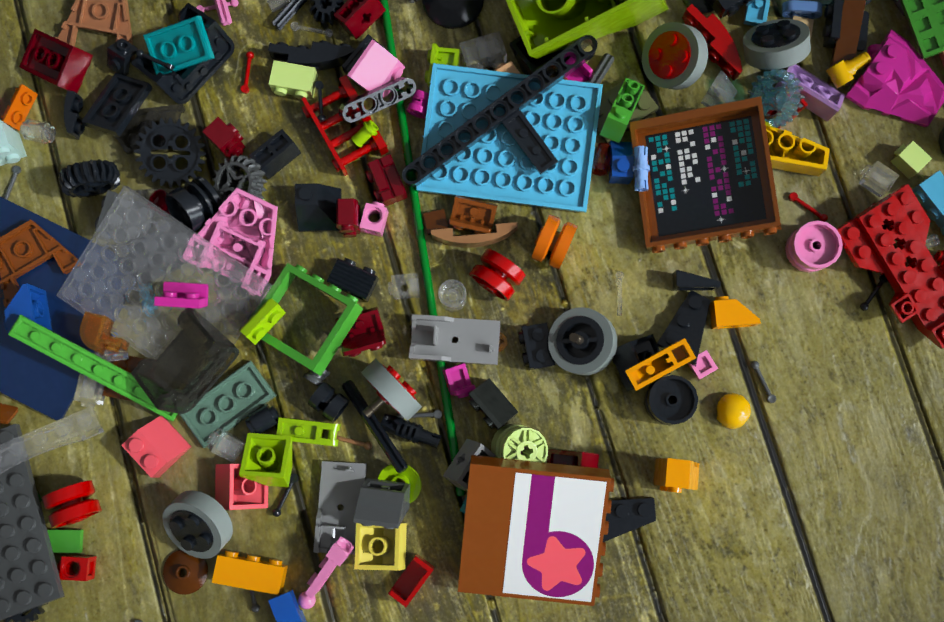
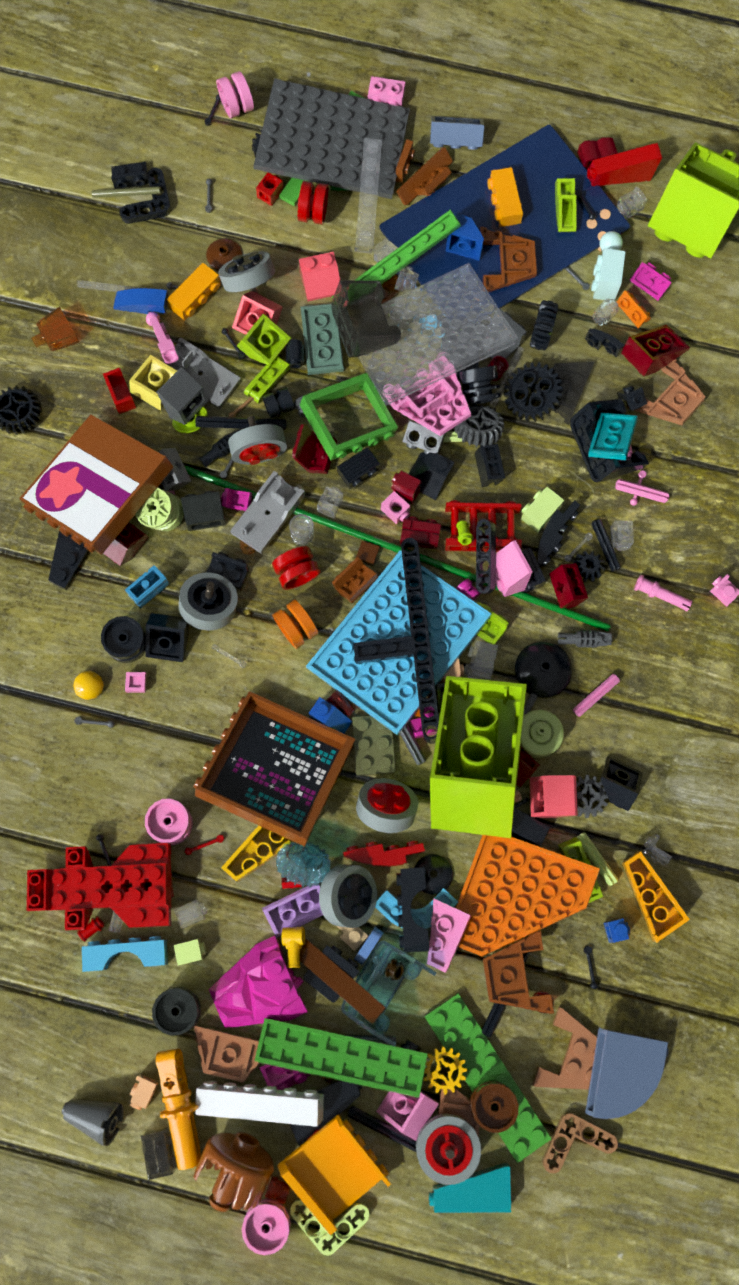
camera: 115 degrees right, 5 degrees down
clear orange brick [80,312,130,355] -> none
black plate [82,73,153,137] -> none
black hinge [136,49,174,71] -> none
dark pink bracket [154,281,209,309] -> none
dark red brick [202,117,246,158] -> none
clear brick [207,427,245,463] -> none
lime bracket [240,298,286,345] -> none
red hinge [241,51,254,94] -> none
black hinge [315,81,326,122] -> none
medium nougat slope [431,222,518,248] -> none
bright green slope [600,78,645,143] -> none
light orange slope [625,338,696,391] -> none
light blue pin [632,146,650,192] -> none
light orange wedge [653,458,700,493] -> none
black wing [657,290,710,367] -> none
black slope [672,270,721,291] -> none
clear slope [701,71,738,107] -> none
light orange slope [709,296,761,330] -> none
none -> dark azure brick [125,565,169,609]
none -> brick [402,419,446,454]

